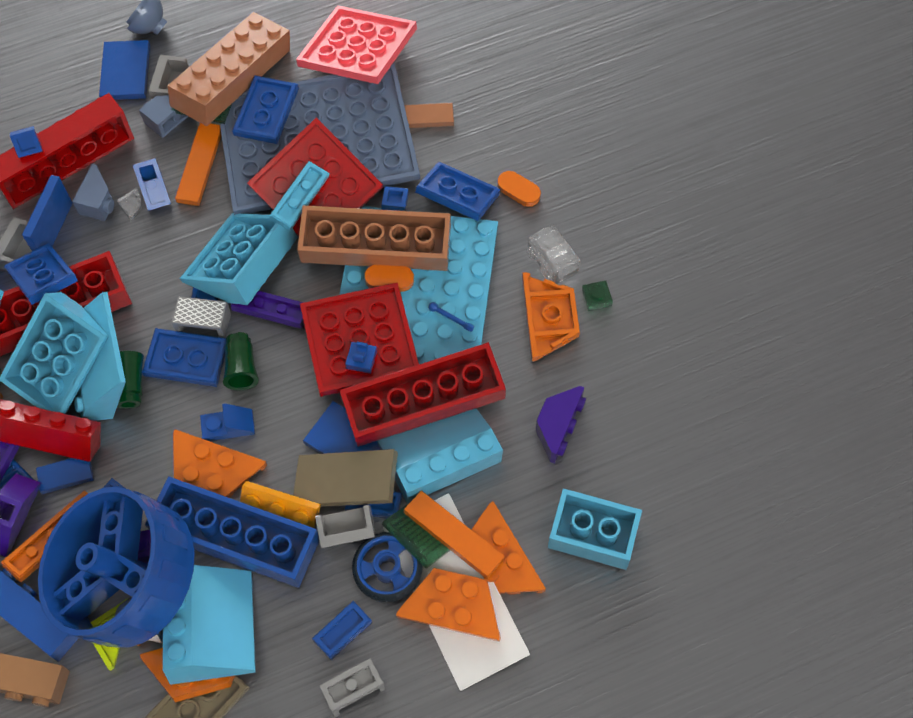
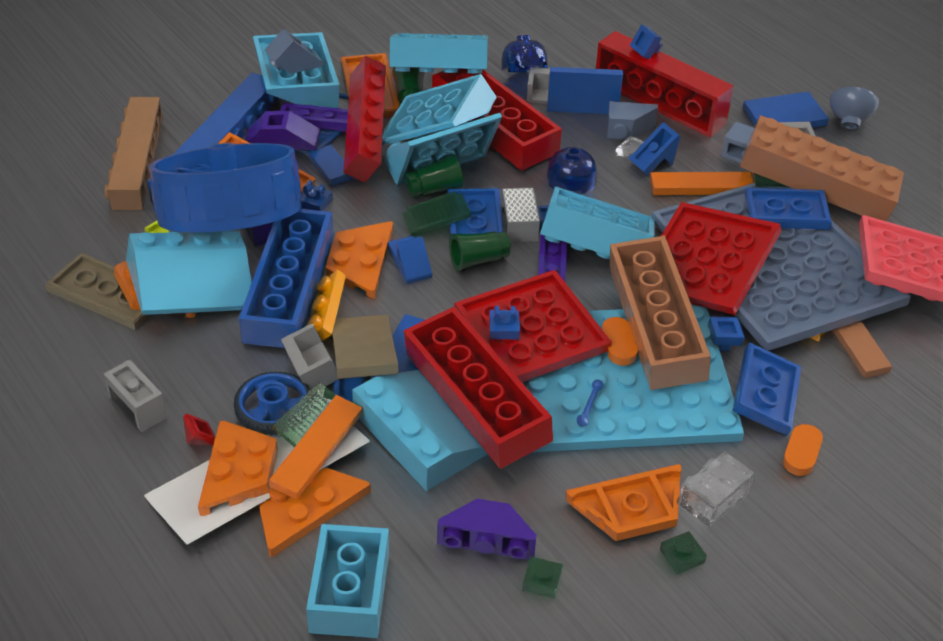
camera: 75 degrees right, 20 degrees down
blue tile [4,243,78,305] -> none
medium azure tile [269,161,330,231] -> none
blue tile [312,601,372,660] -> none
none -> red slope [183,413,216,446]
none -> clear green window [403,191,472,237]
none -> clear green plate [522,556,563,599]
none -> clear blue cylinder [547,147,597,194]

